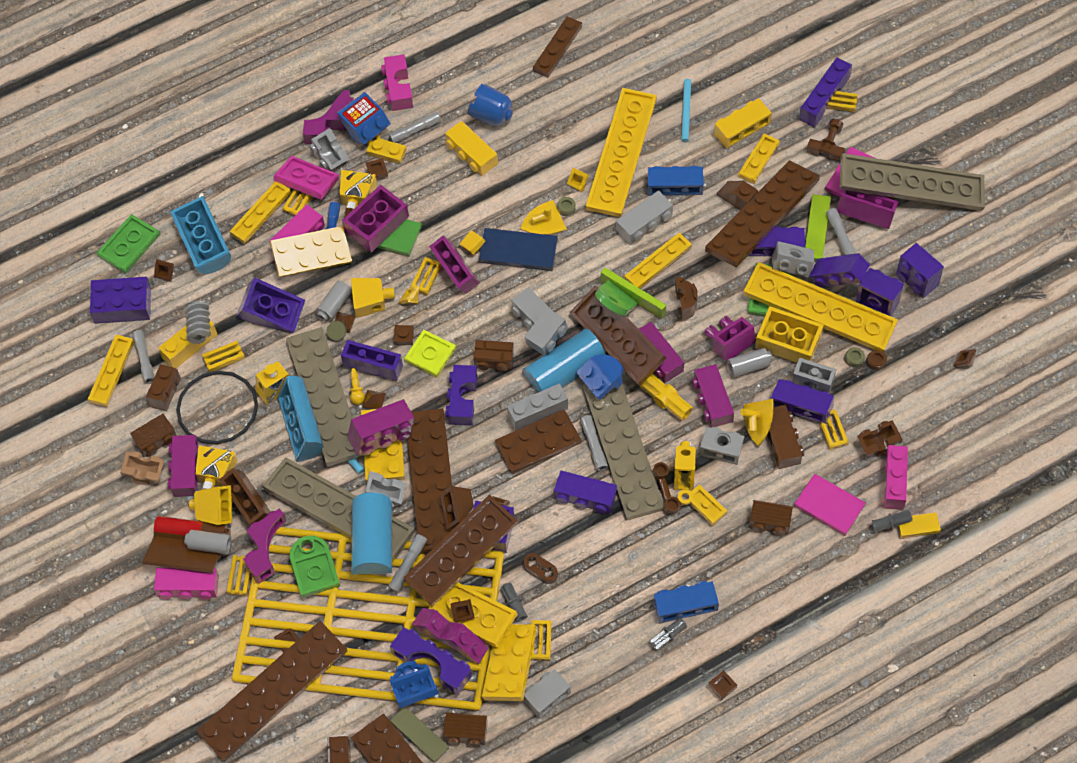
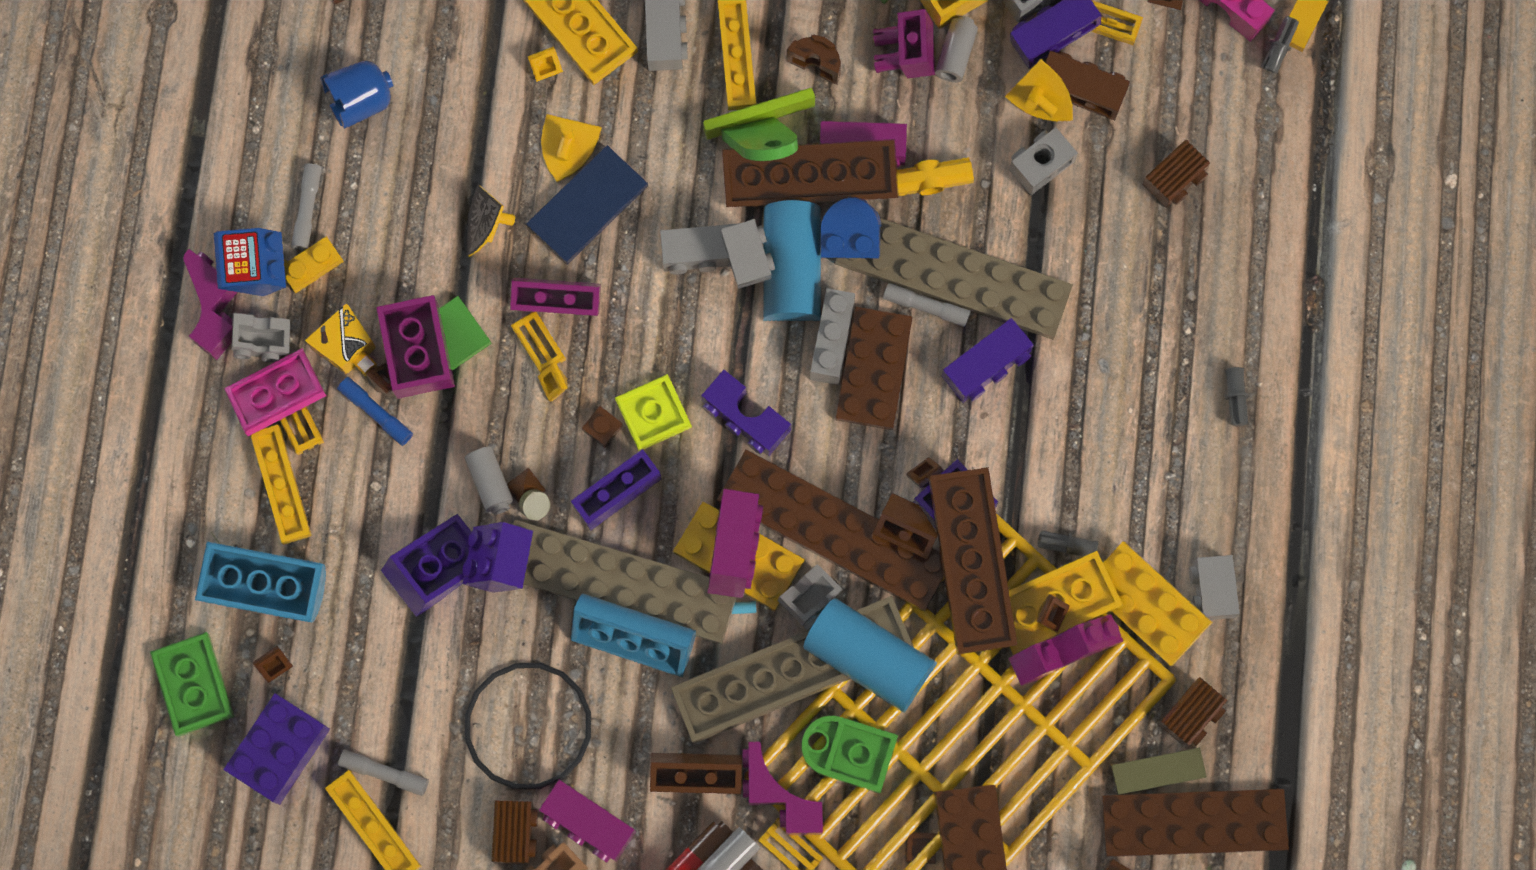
camera: 55 degrees left, 15 degrees up
reddish brown brick [146,364,181,411] -> none
yellow brick [158,321,217,368] -> none
light grey piece [185,301,211,344] -> none
yellow torso [189,486,232,525] -> none
yellow torso [196,446,238,490] -> none
yellow tile [202,340,245,372] -> none
yellow torso [255,361,289,405] -> none
dark pink brick [269,205,325,251] -> none
plate [270,226,352,278] -> none
yellow bar [350,368,365,405] -> none
yellow torso [351,278,395,318] -> none
reddish brown slope [362,390,386,409] -> none
reddish brown plate [366,158,388,180] -> none
dark pink arch [381,54,414,111] -> none
light grey piece [388,534,428,592] -> none
dark purple arch [390,627,472,695] -> none
blue slope [390,661,438,708] -> none
yellow brick [445,121,498,176] -> none
yellow tile [460,230,485,255] -> none
reddish brown brick [473,340,514,371] -> none
reddish brown beam [524,553,558,584] -> none
yellow tile [531,620,552,661] -> none
olive tile [557,197,576,216] -> none
reddish brown bar [652,462,681,513] -> none
blue brick [654,581,719,624] -> none
yellow torso [674,441,696,491] -> none
yellow hinge [677,484,727,526] -> none
magenta brick [691,364,734,427] -> none
reddish brown plate [708,670,737,700] -> none
dark pink tile [794,474,866,536] -> none
none -> dark purple brick [462,522,533,593]
none -> shield [466,185,515,257]

